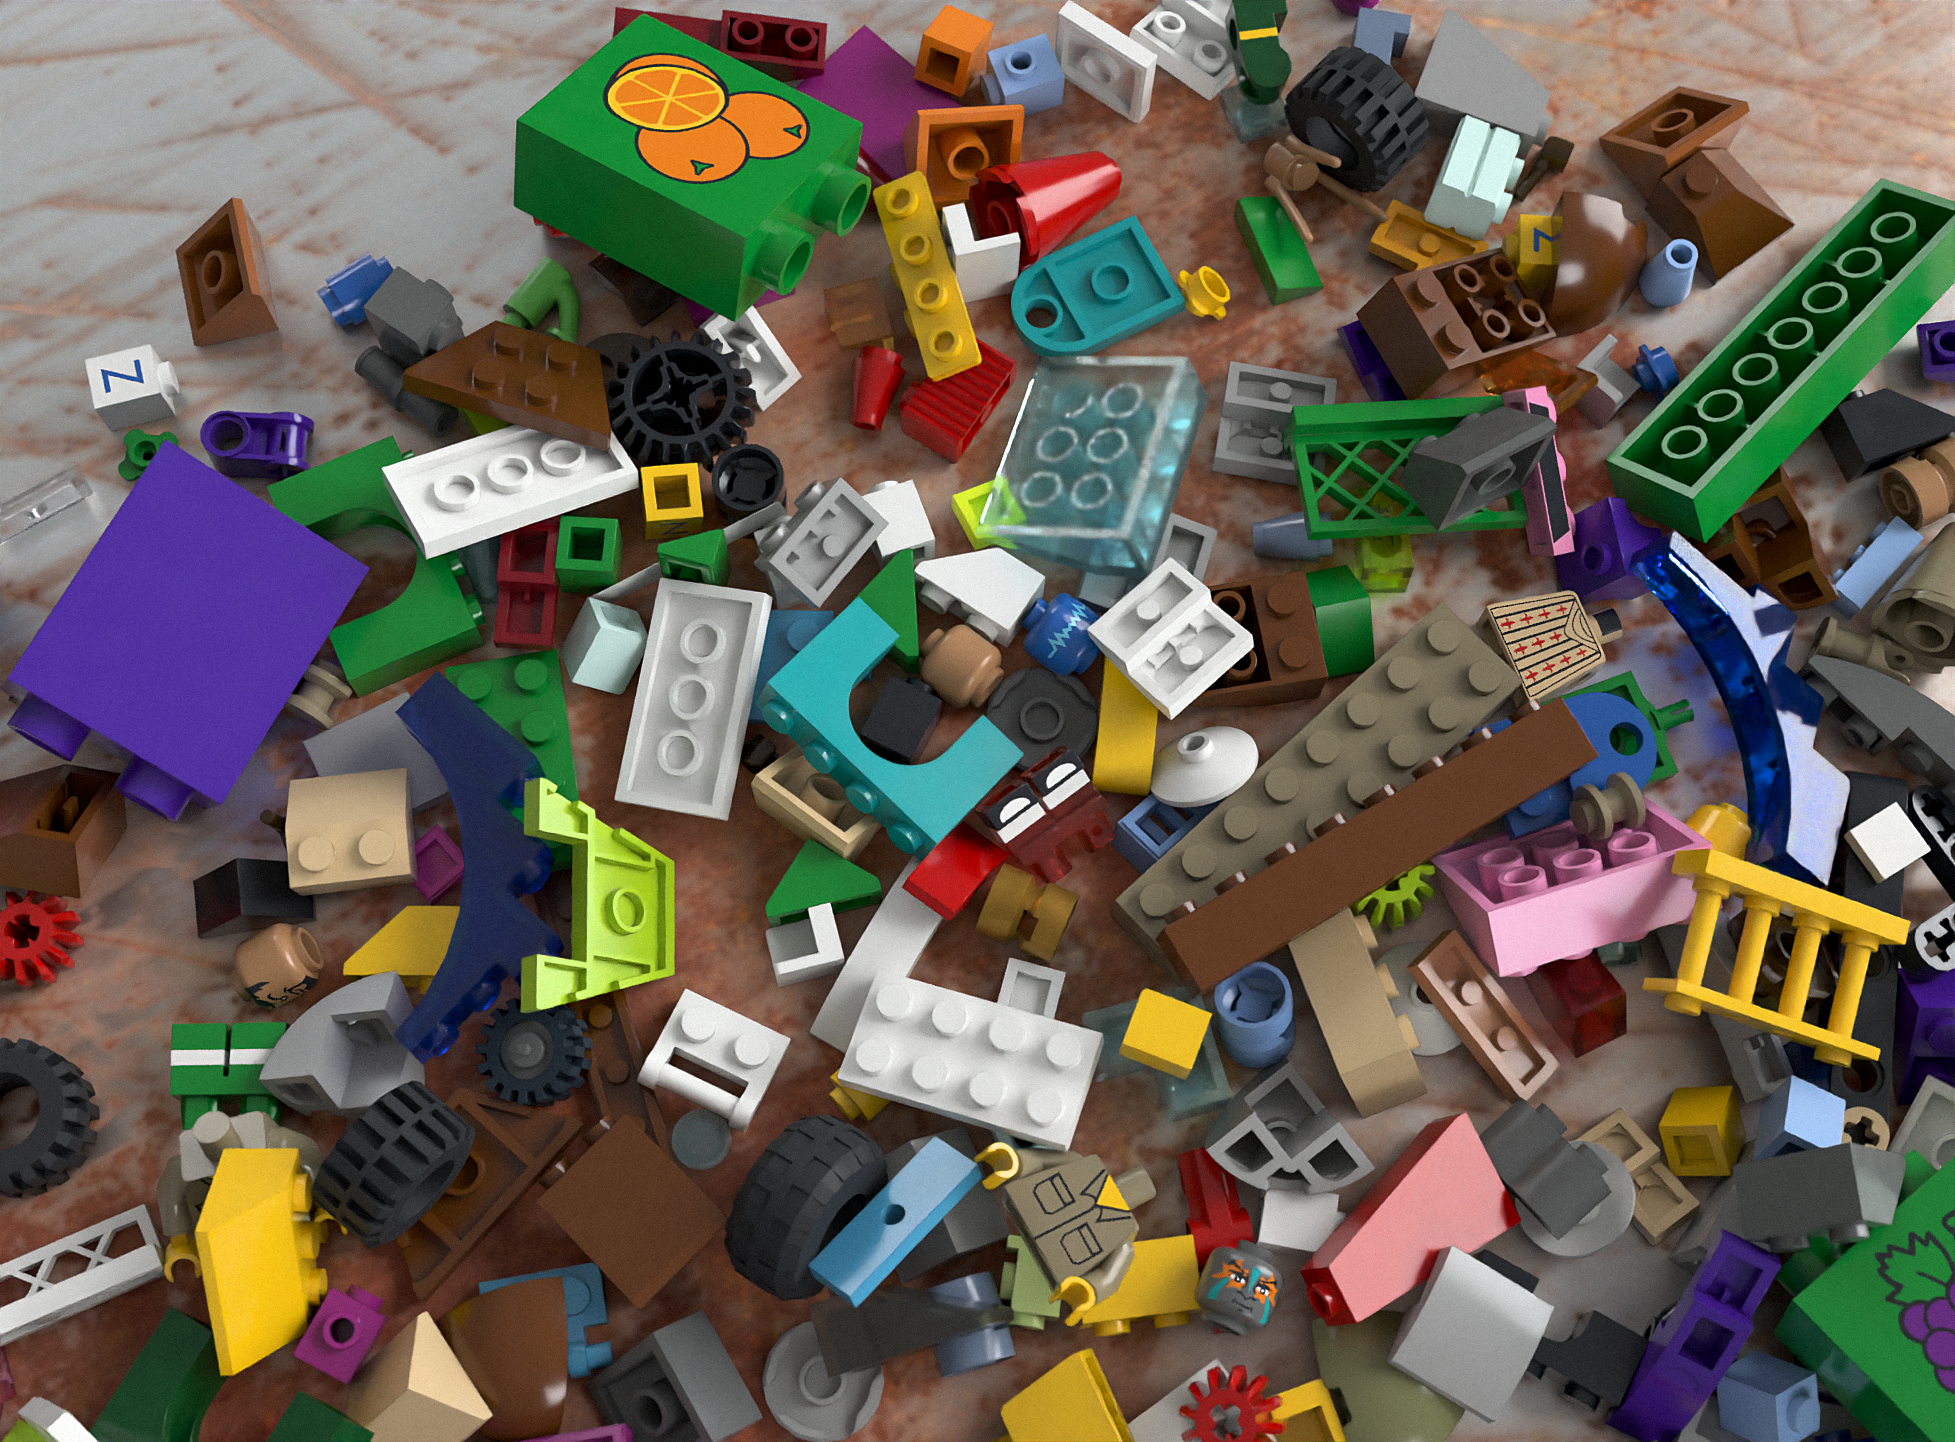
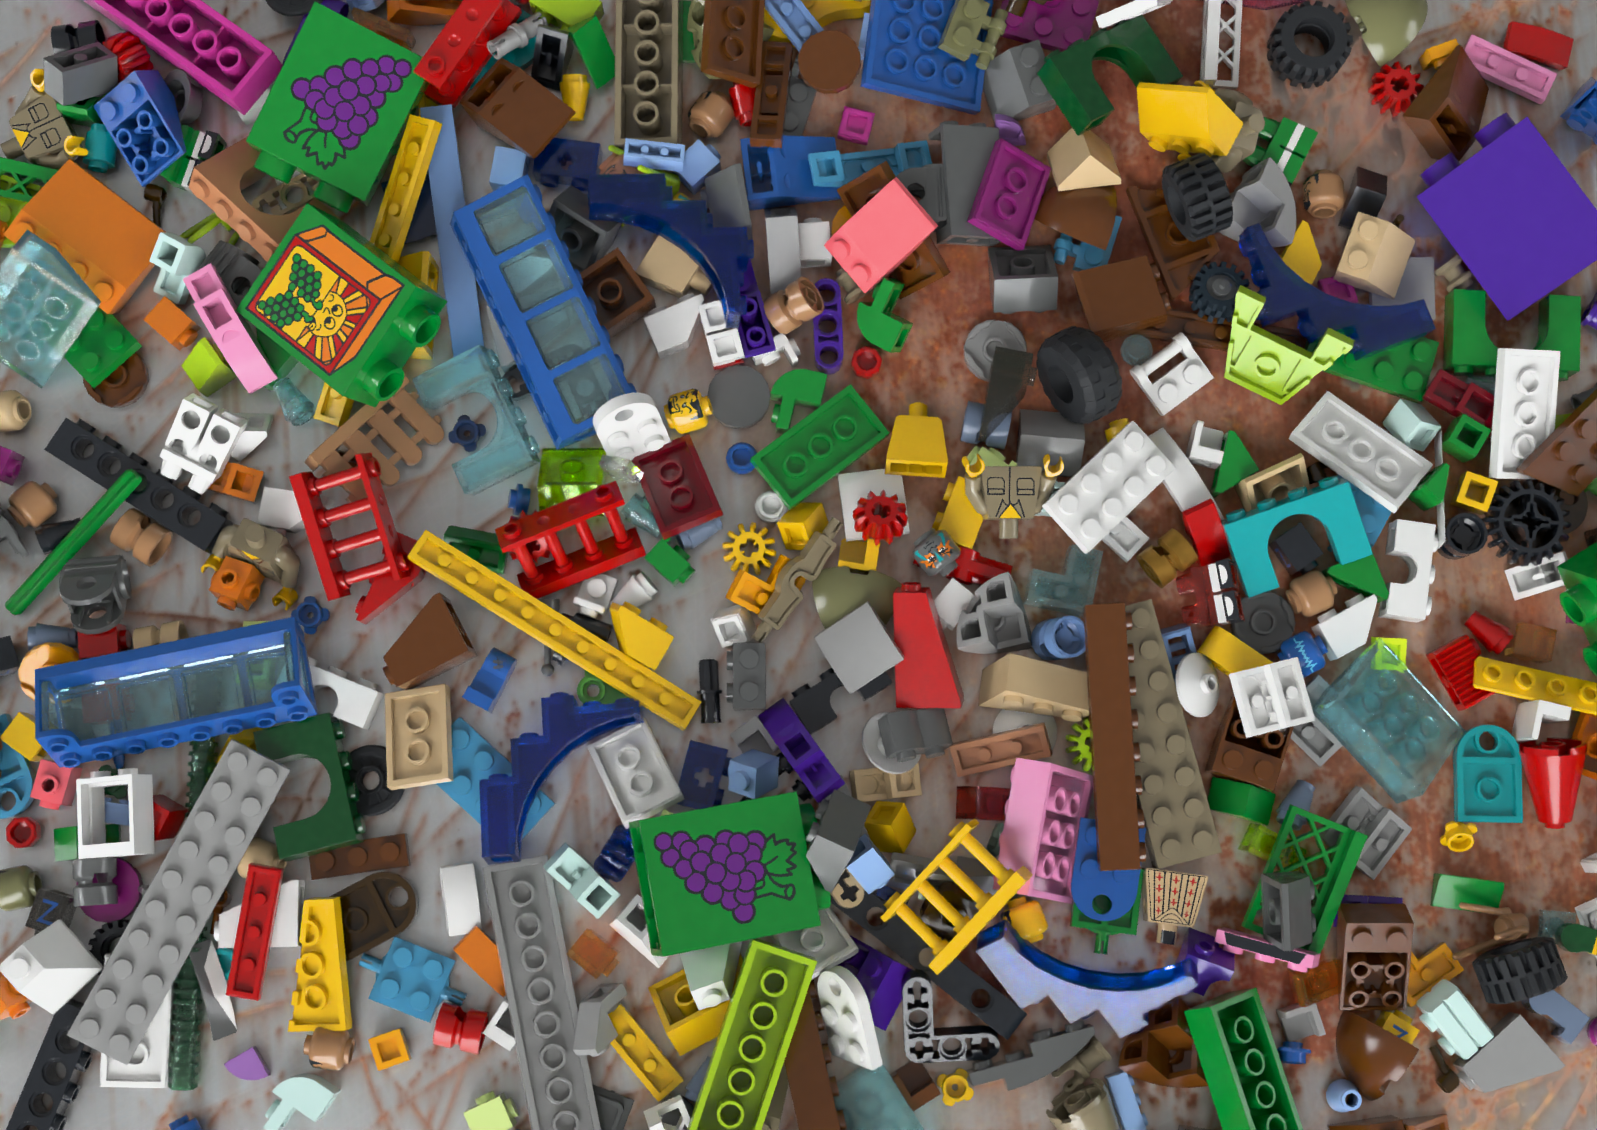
camera: 120 degrees right, 10 degrees up
magenta brick [293,1283,390,1385] -> none
light grey bracket [754,477,889,608] -> none
dark azure tile [808,1136,983,1308] -> none
yellow panel [1118,989,1212,1080] -> none
dark tan wheel [1569,771,1646,842] -> none
white tile [1844,802,1931,884] -> none

